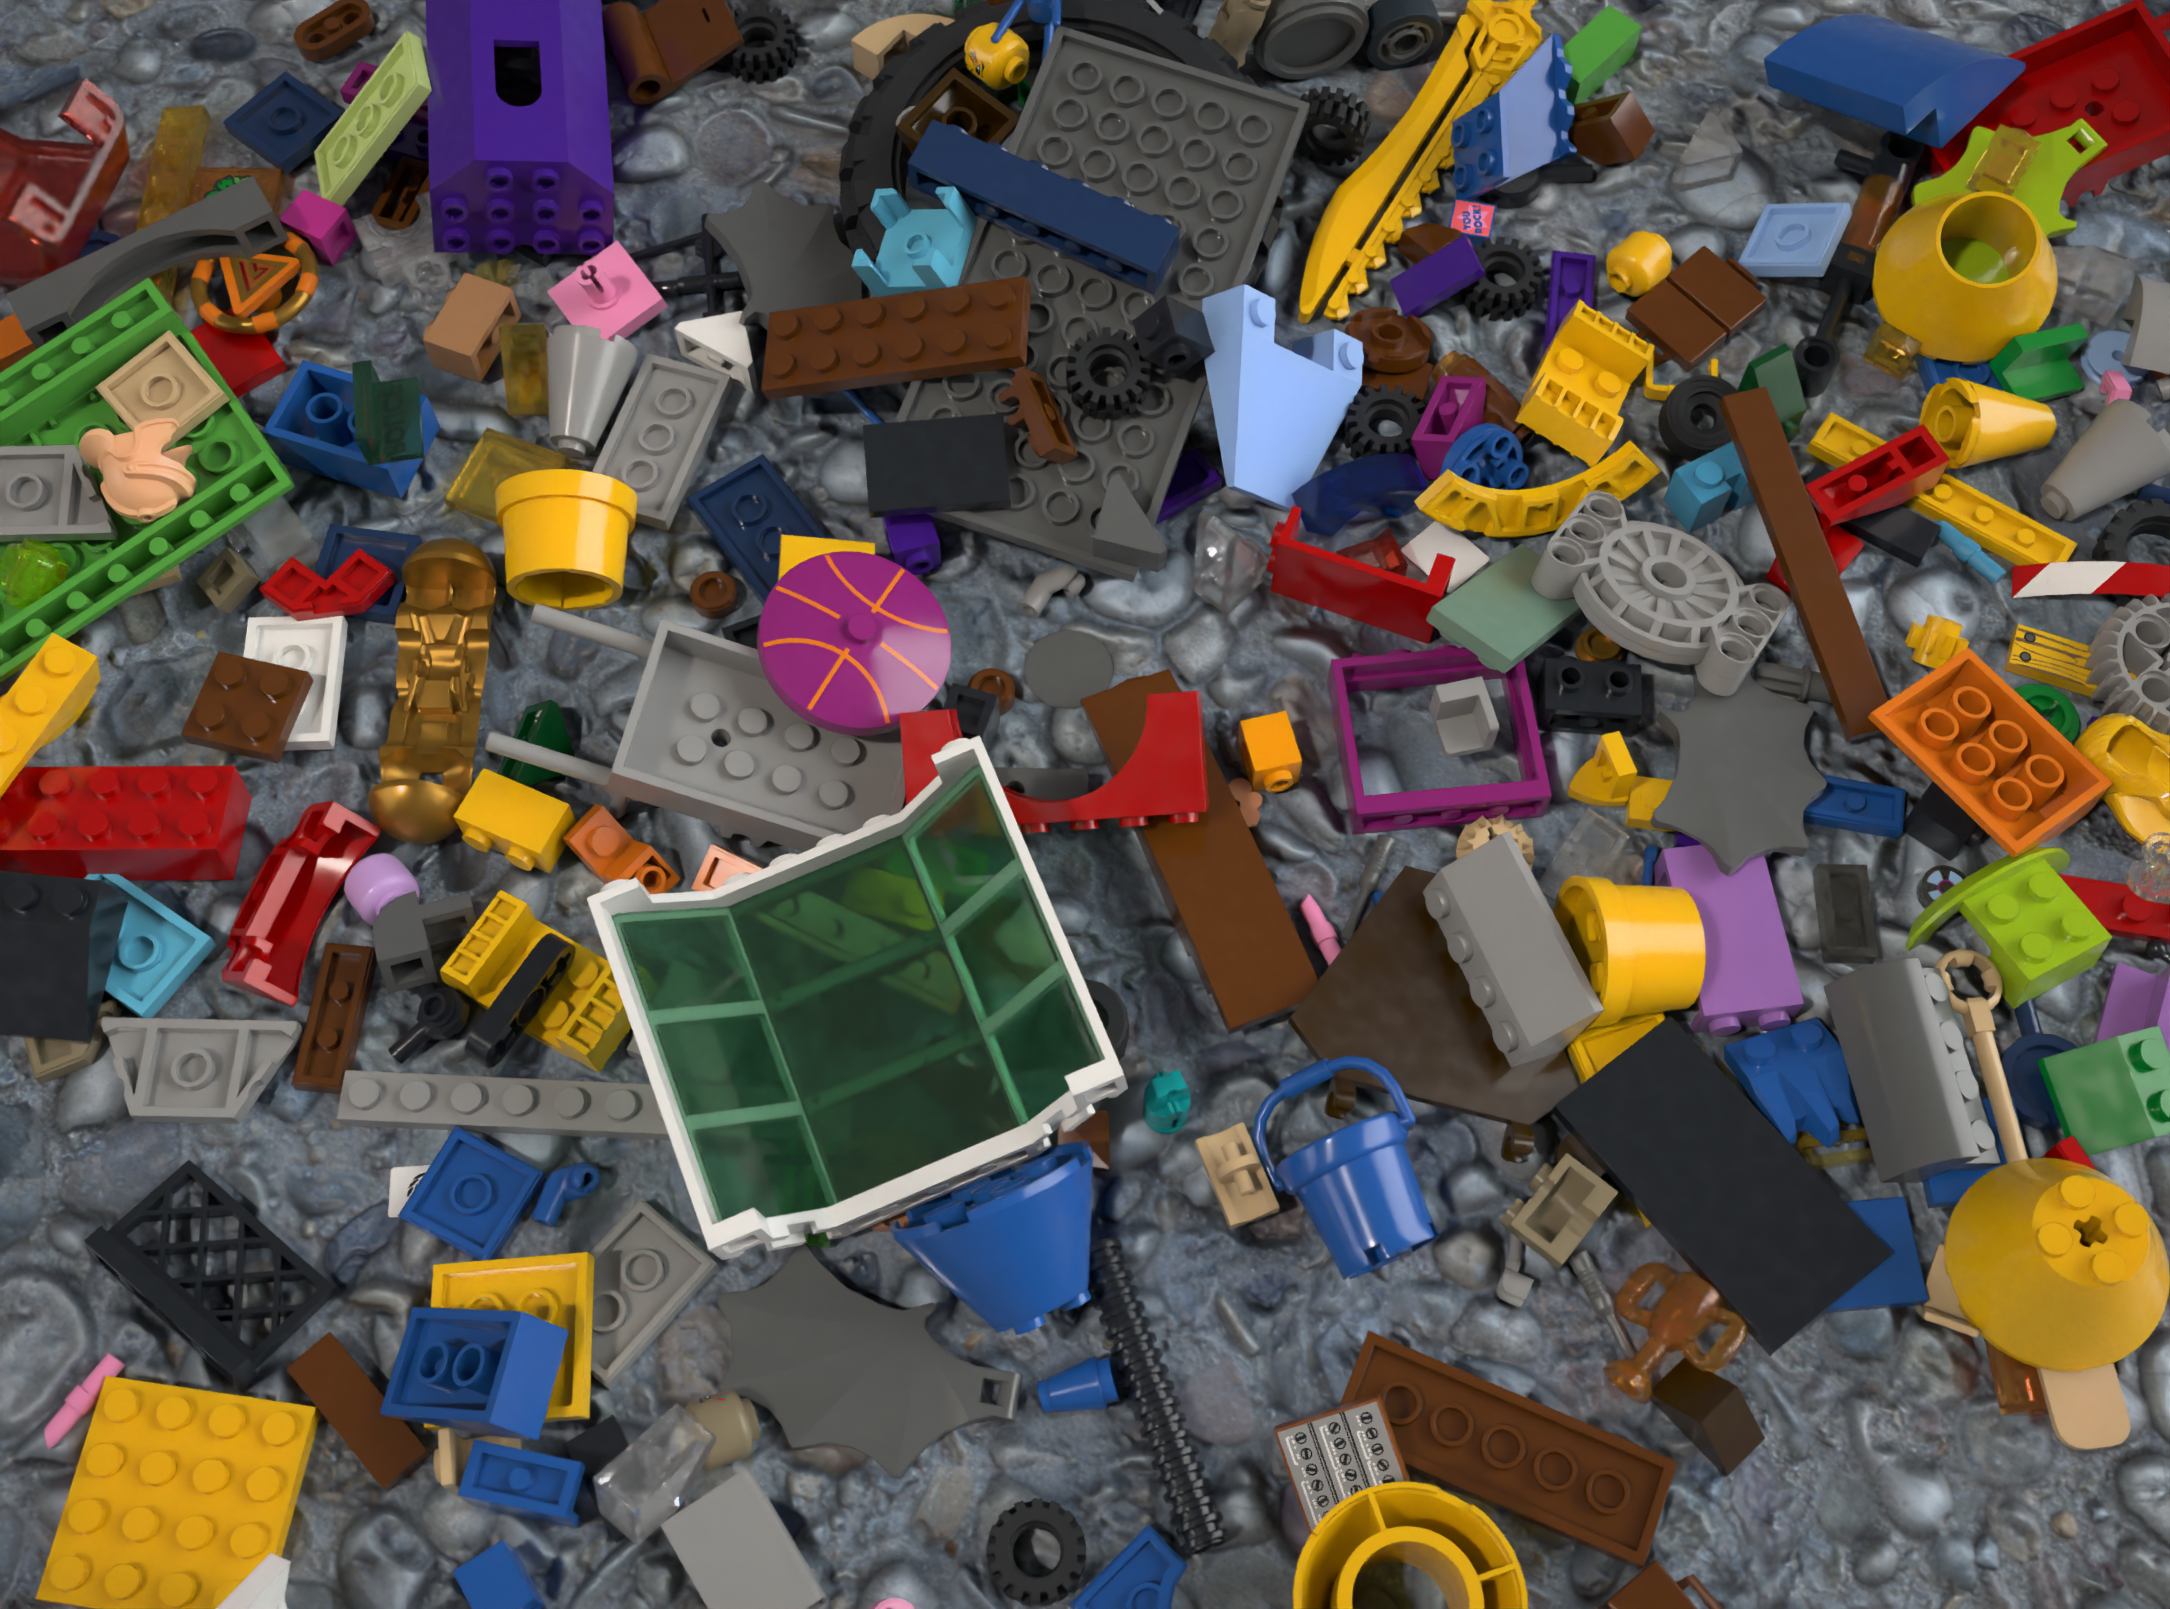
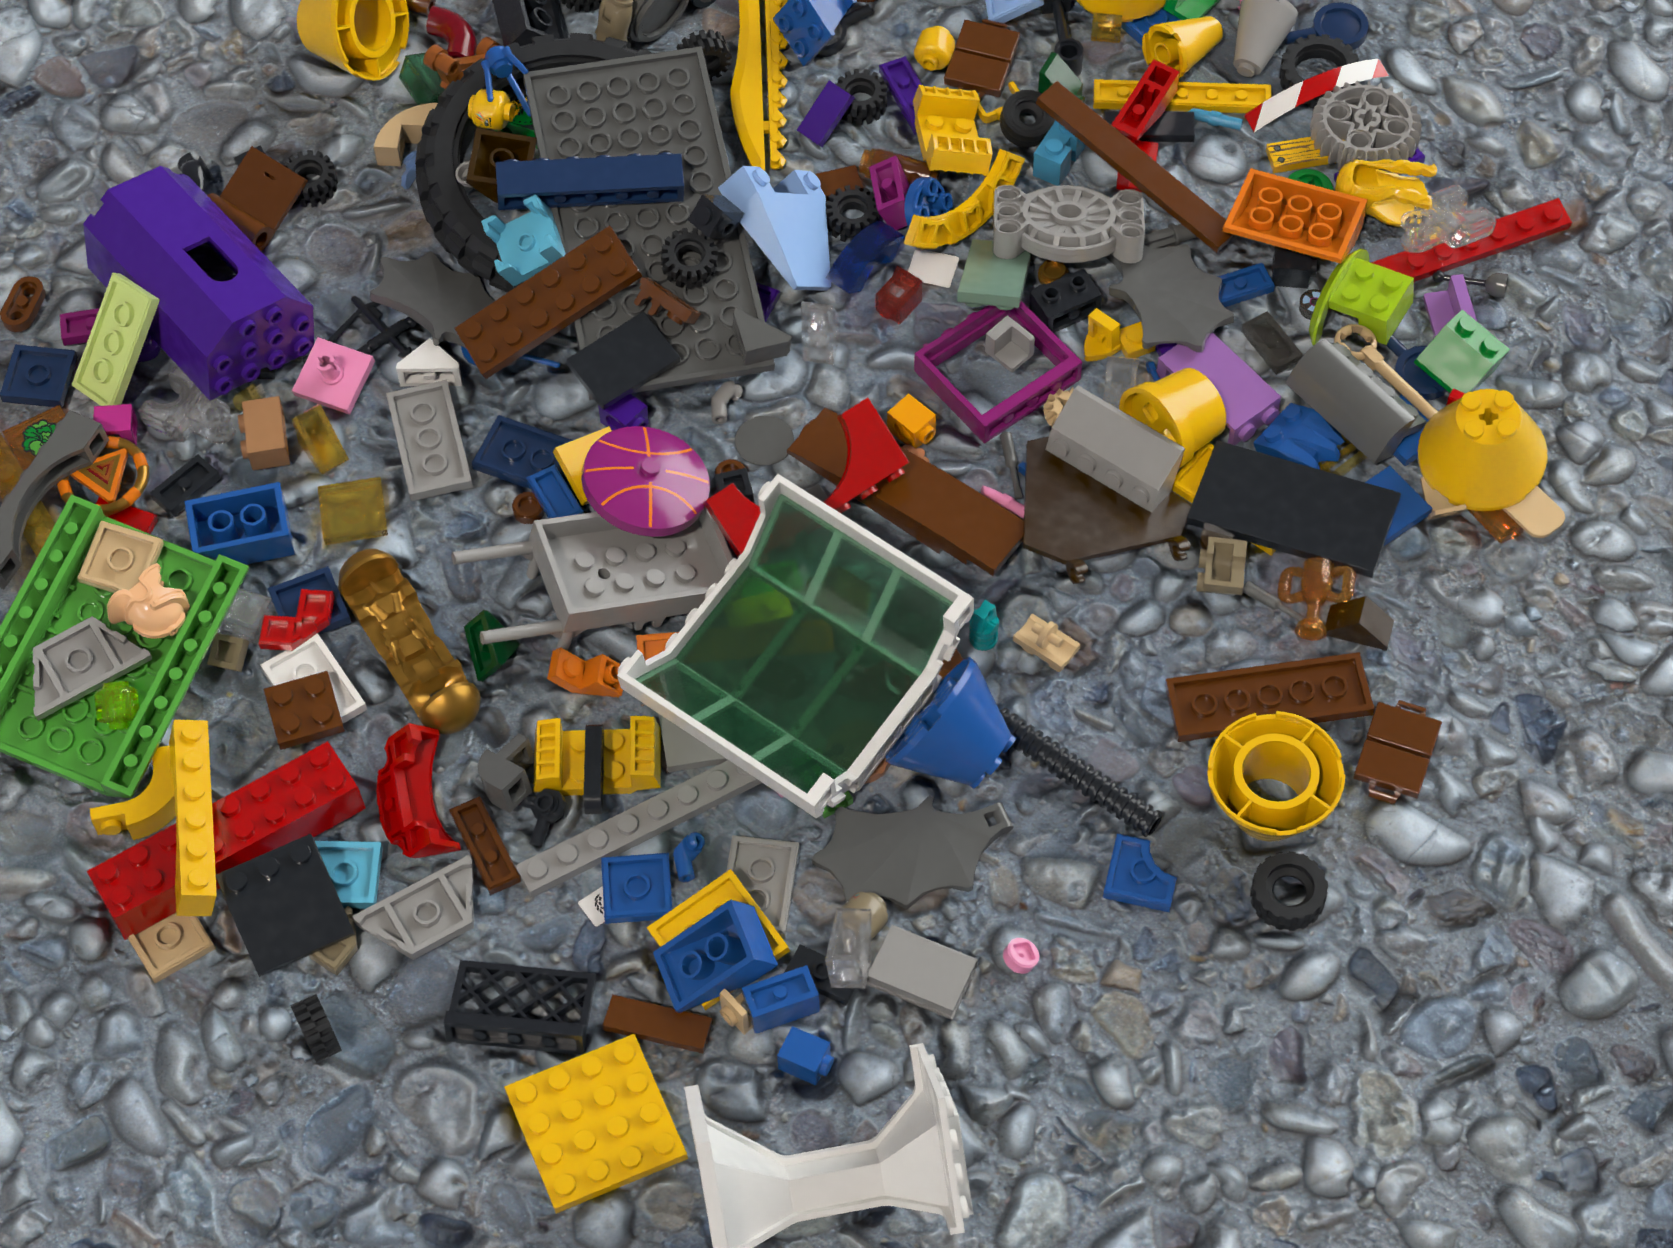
camera: 30 degrees left, 5 degrees down
bright pink piece [44,1352,126,1449] -> none
lavender head [344,853,420,926] -> none
clear green panel [352,360,424,466] -> none
reddish brown tile [367,156,431,242] -> none
yellow brick [453,768,577,874] -> none
yellow piece [495,469,638,611] -> none
light grey cone [546,324,638,458] -> none
black tyre [986,1498,1087,1607] -> none
blue cone [1037,1355,1120,1414] -> none
blue piece [1252,1055,1440,1280] -> none
red panel [1266,505,1456,644] -> none
light grey tile [1273,1393,1410,1535] -> none
reddish brown tile [1344,307,1433,373] -> none
reddish brown slope [1398,222,1462,265] -> none
tile [1448,198,1497,247] -> none
light grey hand [1496,1233,1533,1308] -> none
yellow gear [1905,614,1969,669] -> none
none -> black plate [150,454,221,517]
none -> blue tile [526,464,584,518]

